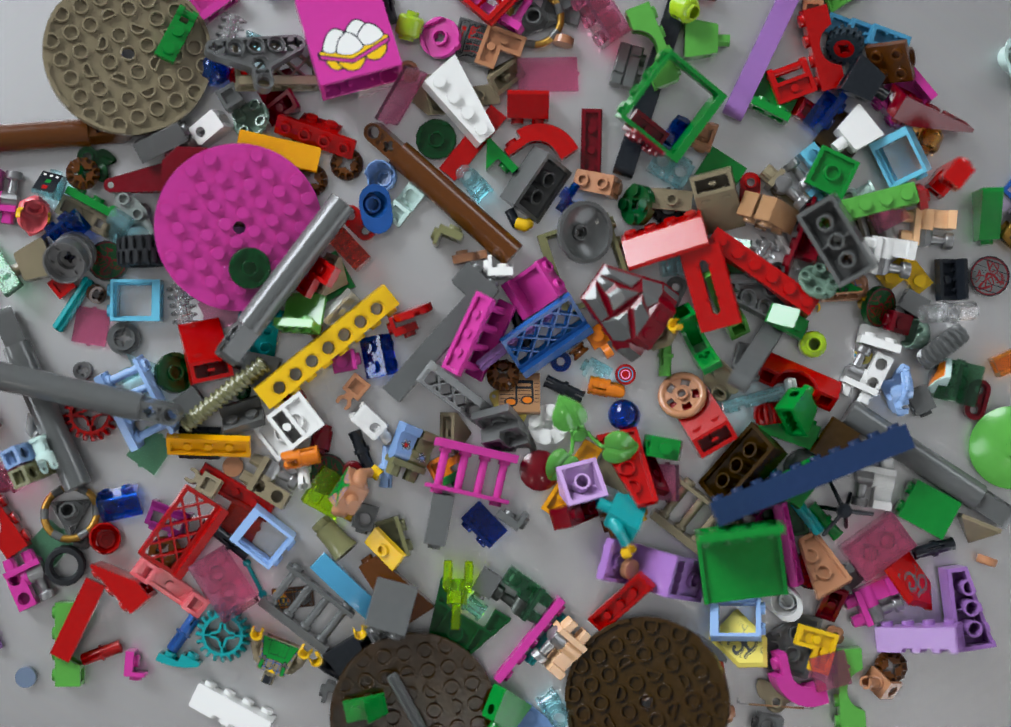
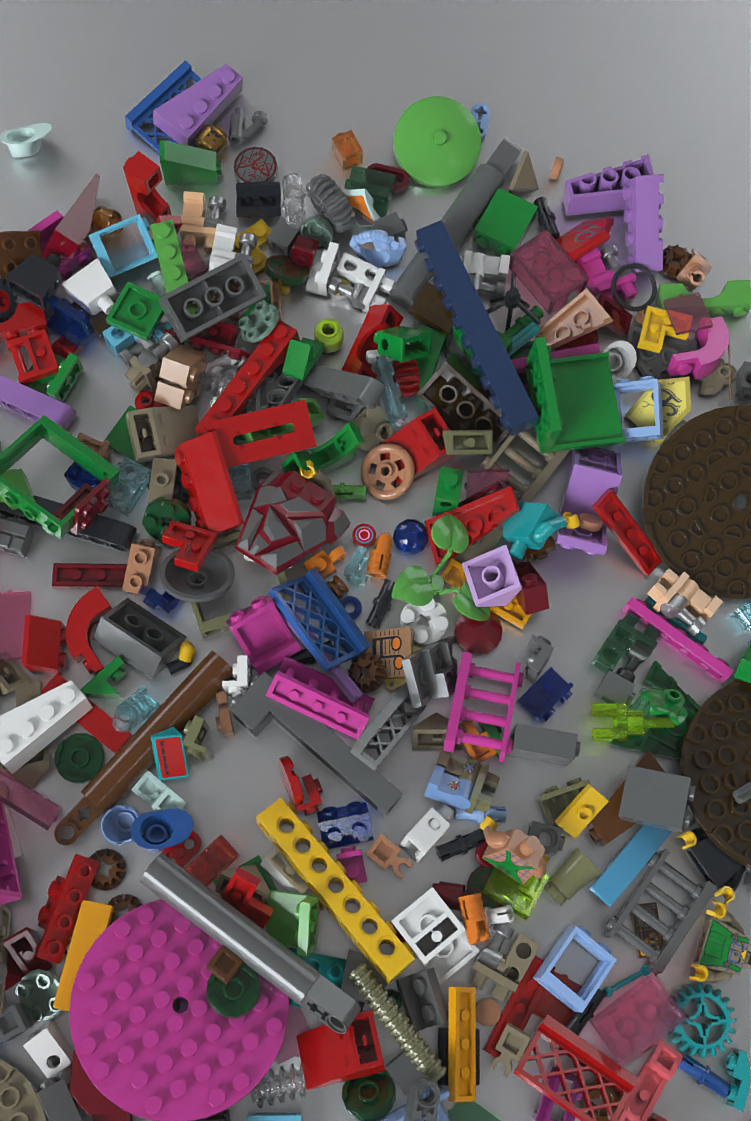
camera: 95 degrees left, 15 degrees down
none -> slope [150,727,189,780]
none -> red plate [162,520,217,572]
none -> reddish brown tile [205,945,244,985]
none -> olive slope [443,430,493,455]
none -> black tyre [611,264,657,312]
none -> green plate [641,689,687,726]

